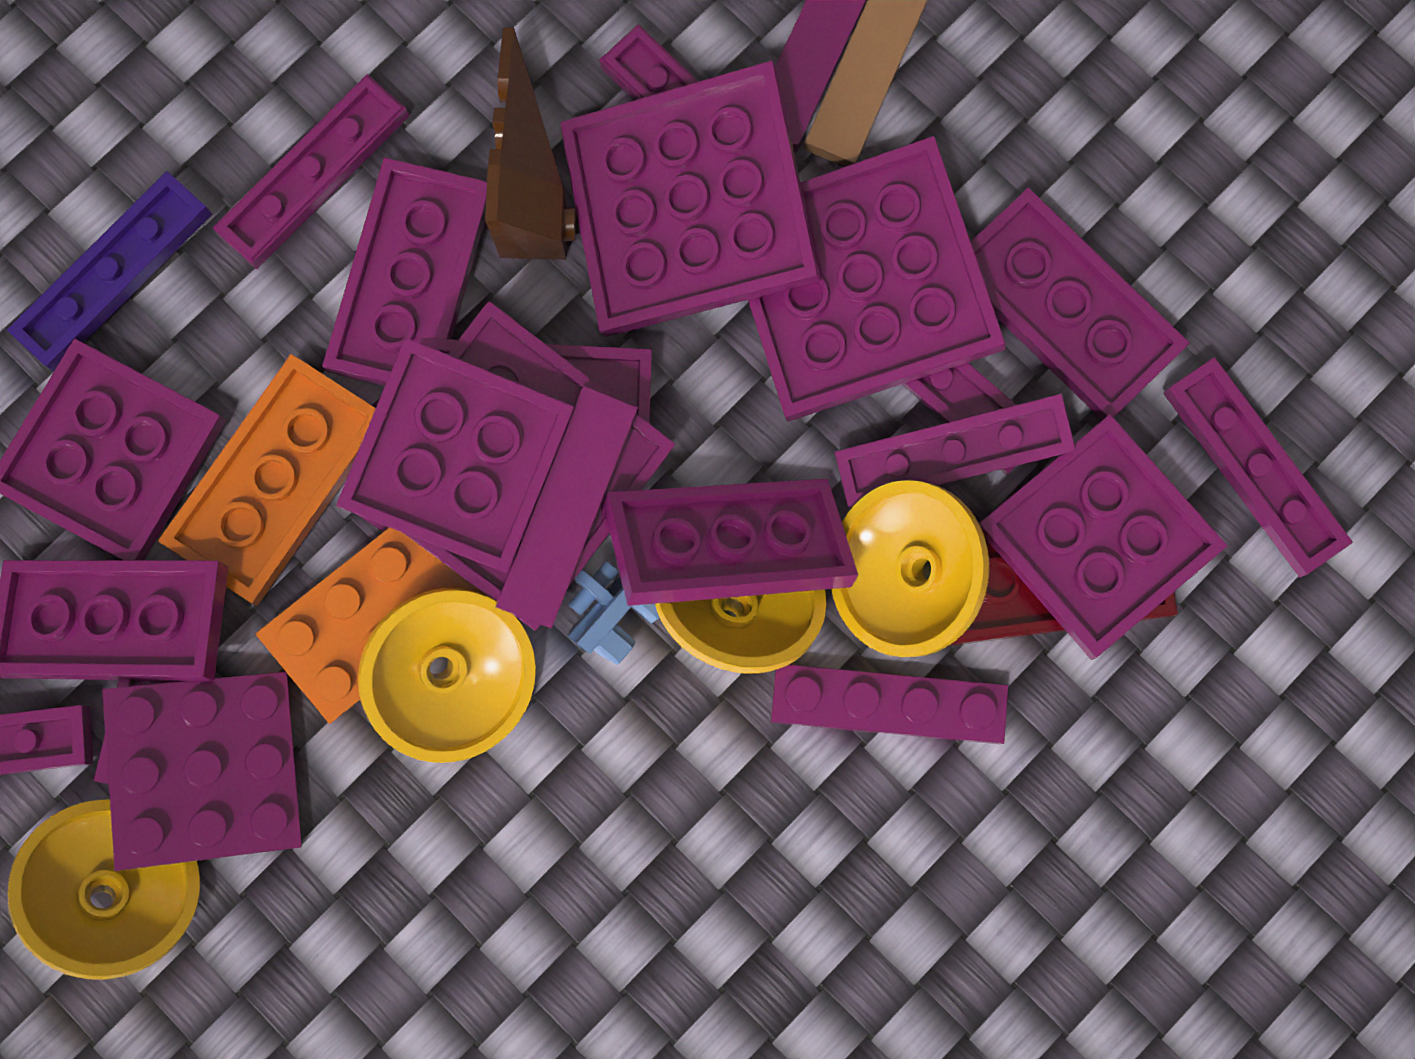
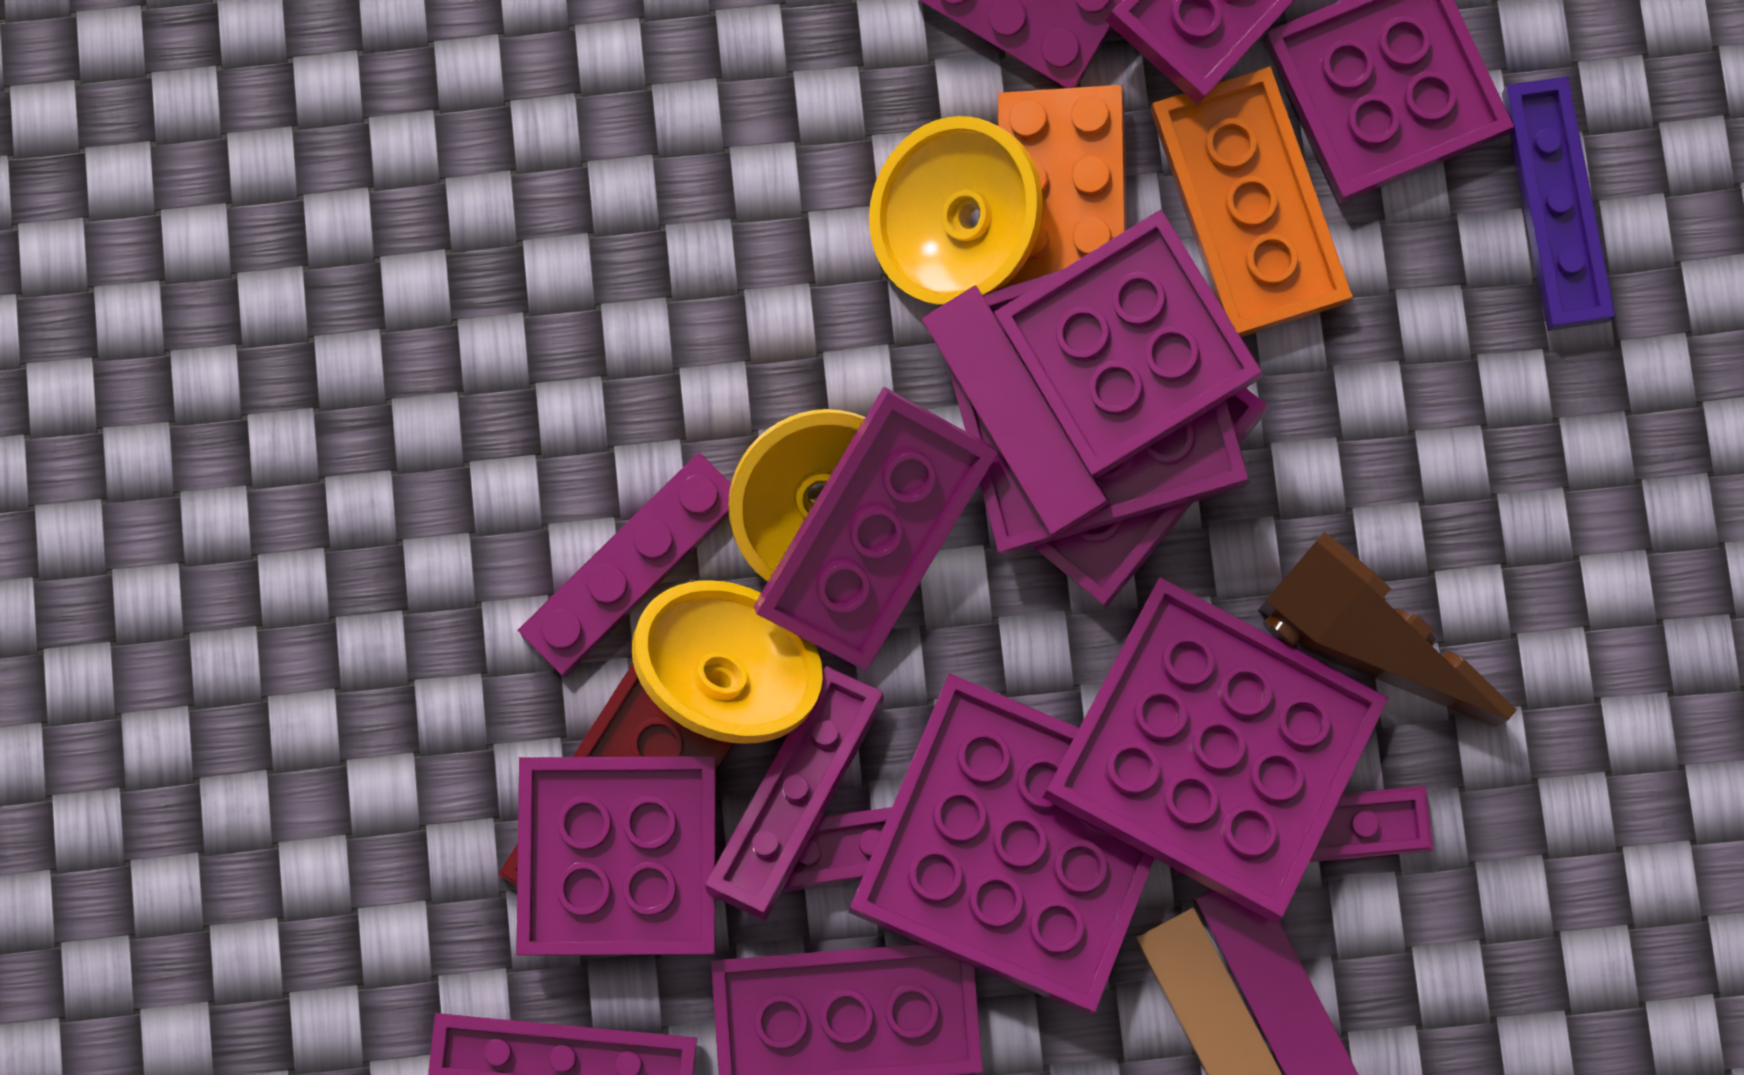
camera: 130 degrees right, 0 degrees up
magenta tile [213,74,410,270] -> none
magenta plate [322,157,487,386] -> none
medium blue hips [566,561,659,665] -> none

